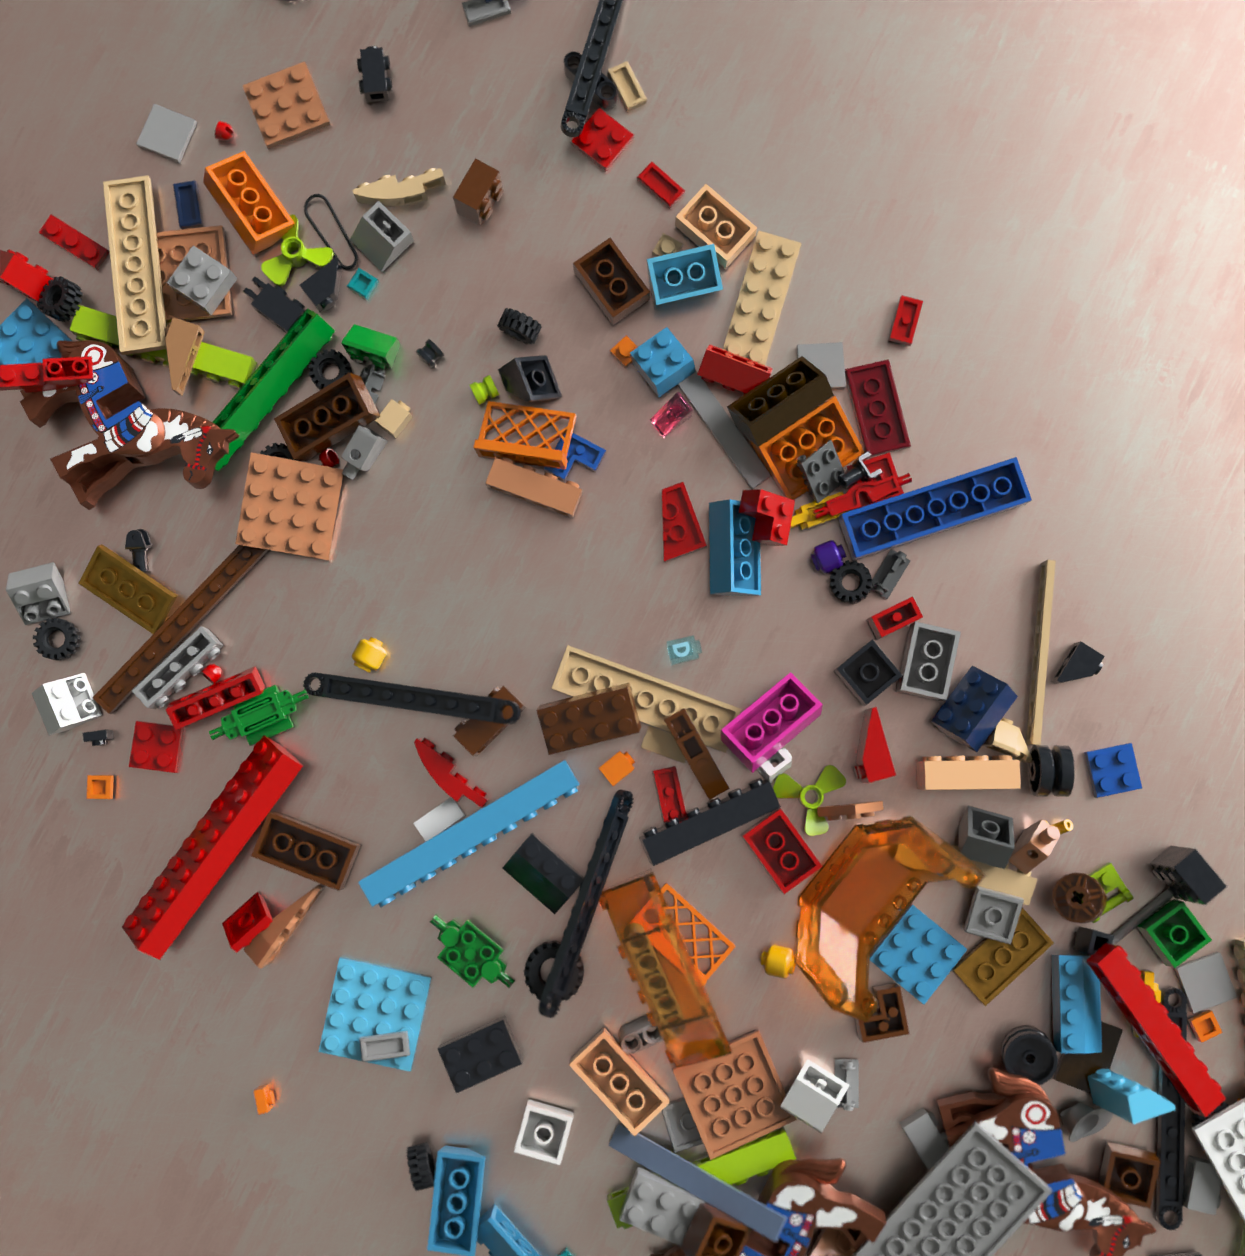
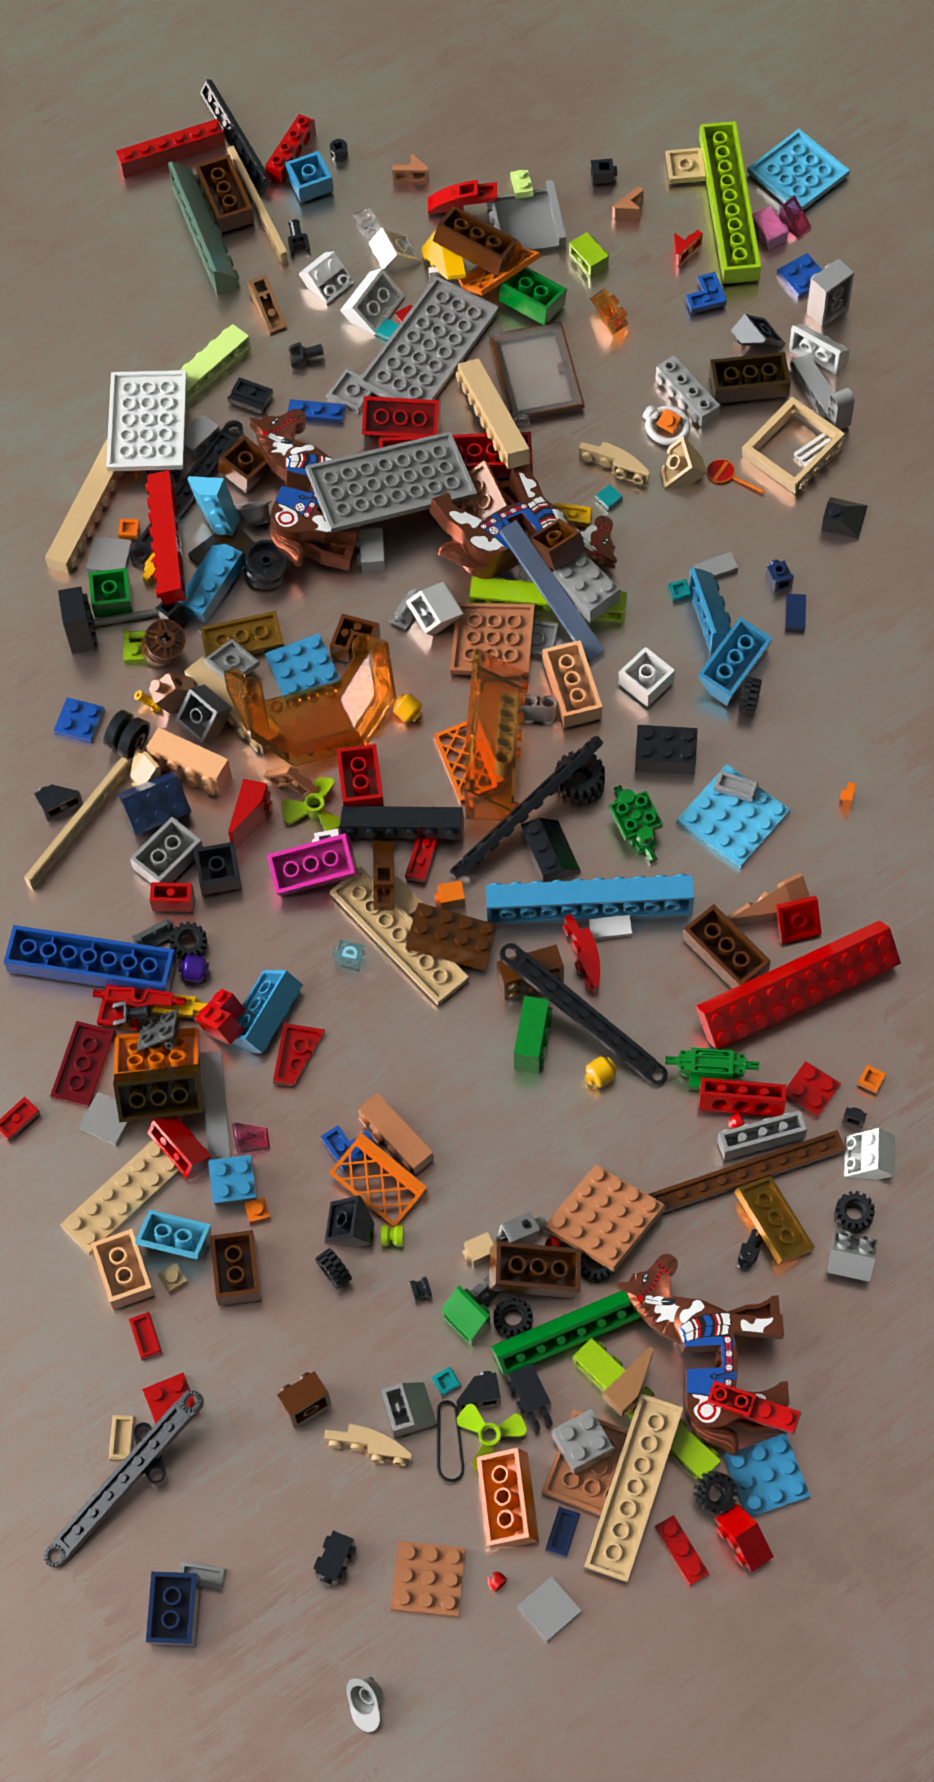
camera: 145 degrees left, 20 degrees down
none -> green brick [514,996,553,1073]

